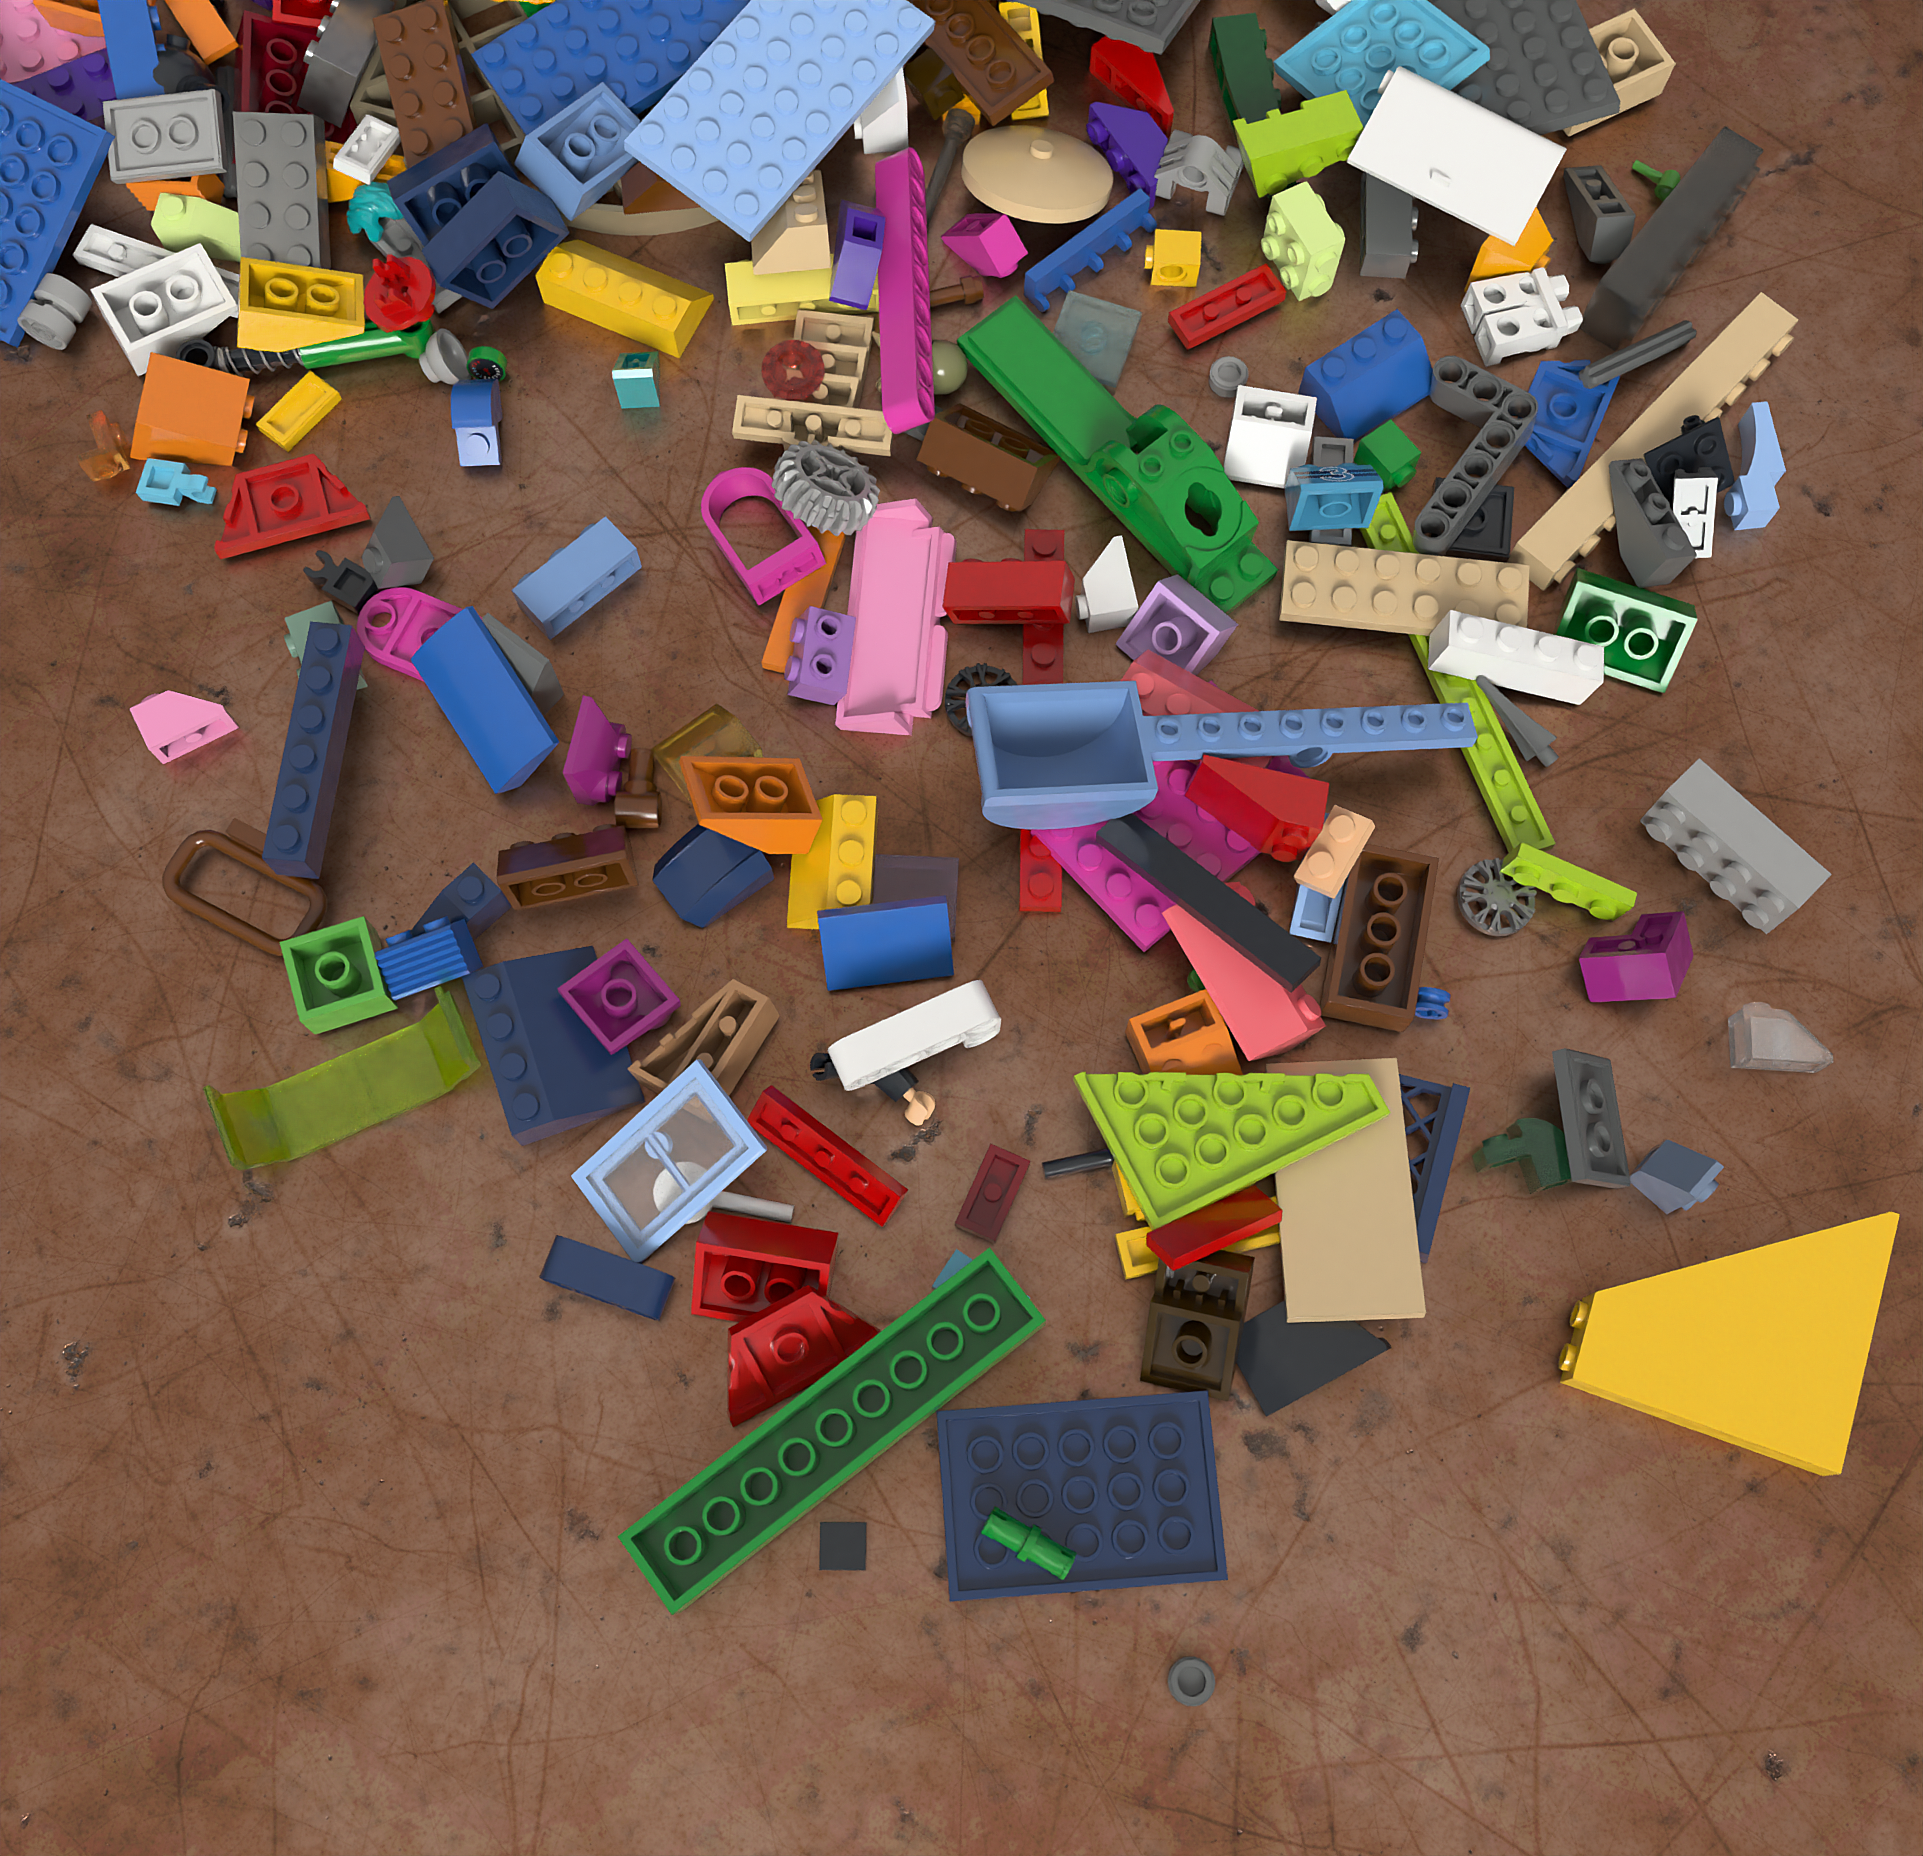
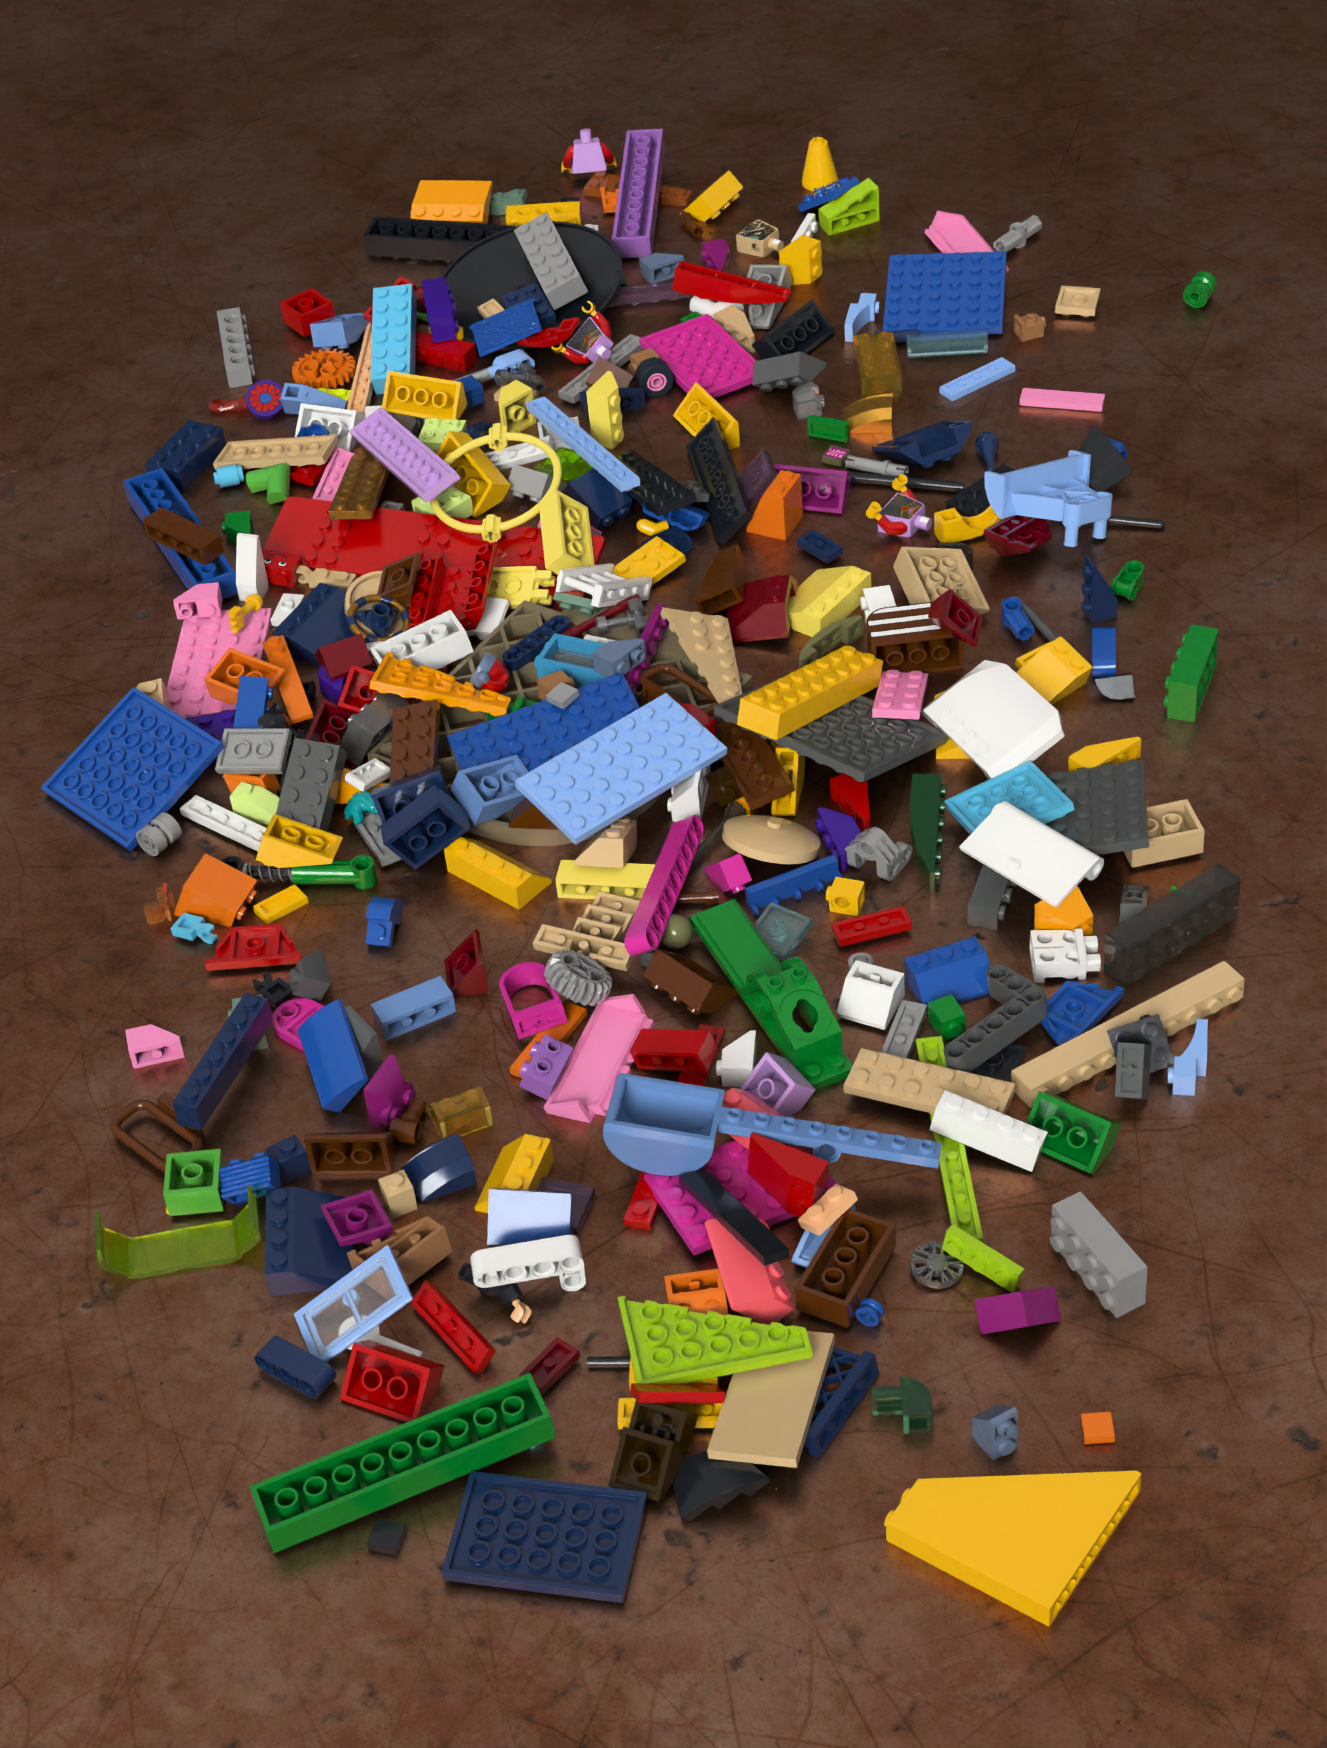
camera: 20 degrees right, 30 degrees down
white slope [91,243,238,376] -> none
red plate [363,254,436,333] -> none
light grey piece [419,329,472,385] -> none
tile [466,346,508,382] -> none
teal slope [612,351,660,409] -> none
orange slope [679,756,823,854] -> none
red wing [727,1284,881,1427] -> none
clear red gear [761,340,825,401] -> none
slope [829,200,886,310] -> none
green pin [981,1506,1077,1580] -> none
dark grey tile [1167,1656,1215,1706] -> none
lime wedge [1233,90,1364,198] -> none
yellowish green brick [1261,181,1345,301] -> none
dark azure slope [1285,463,1384,531] -> none
dark grey piece [1476,676,1559,767] -> none
dark grey tile [1552,1048,1631,1189] -> none
dark grey axle [1579,320,1697,389] -> none
dark grey slope [1609,458,1697,588] -> none
clear slope [1728,1002,1833,1073] -> none
none -> tan brick [378,1169,418,1219]
none -> dark red slope [444,929,488,997]
none -> orange tile [1080,1412,1115,1445]

